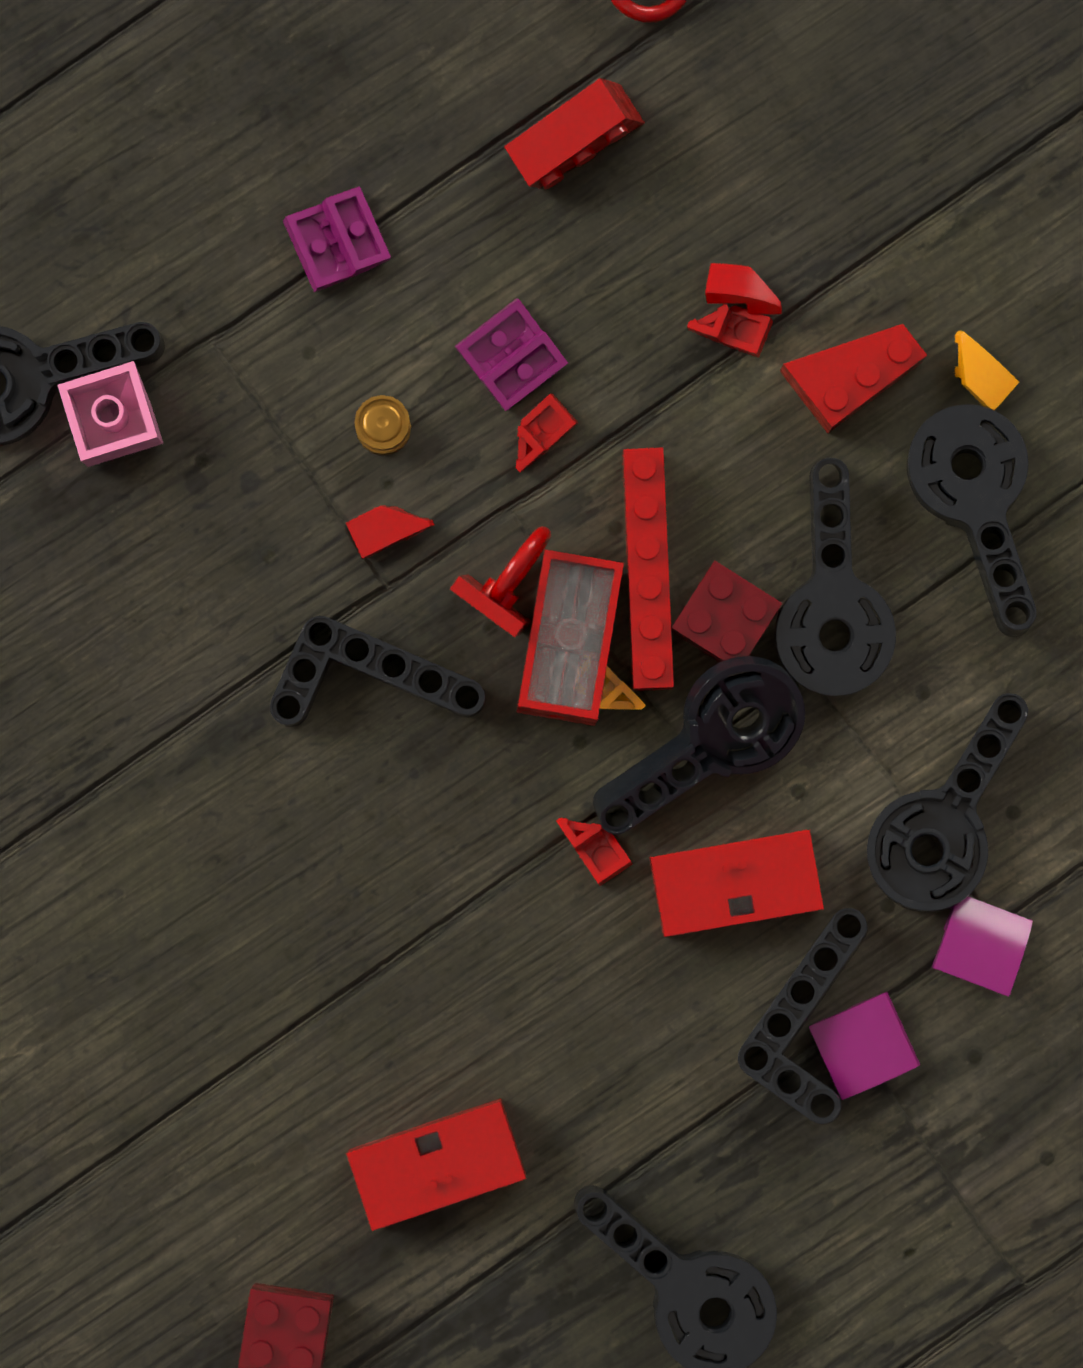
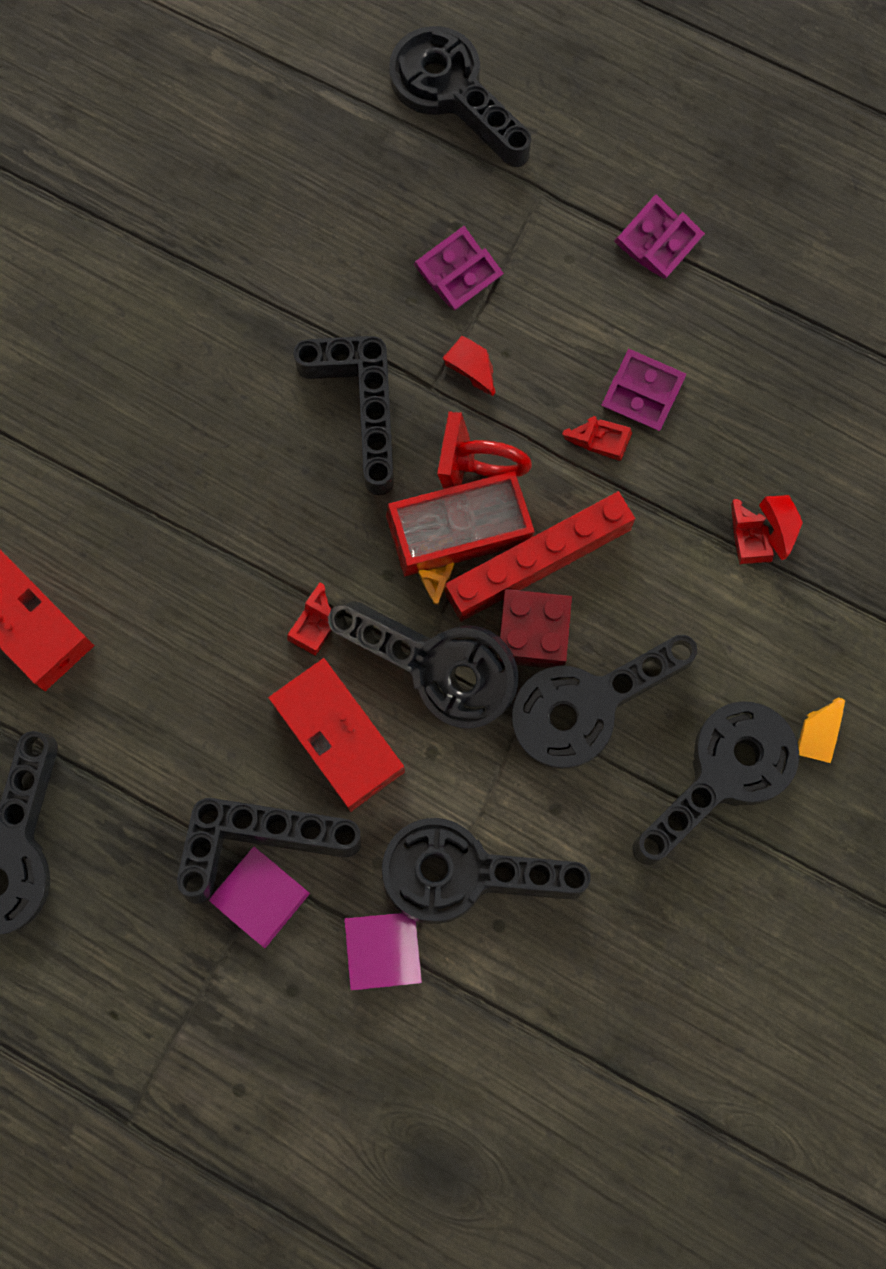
camera: 60 degrees right, 10 degrees down
bright pink slope [57,361,163,467] -> none
pearl gold wheel [354,395,411,456] -> none
red wedge [504,78,645,189] -> none
red wedge [780,324,927,433] -> none
none -> magenta slope [413,226,504,311]

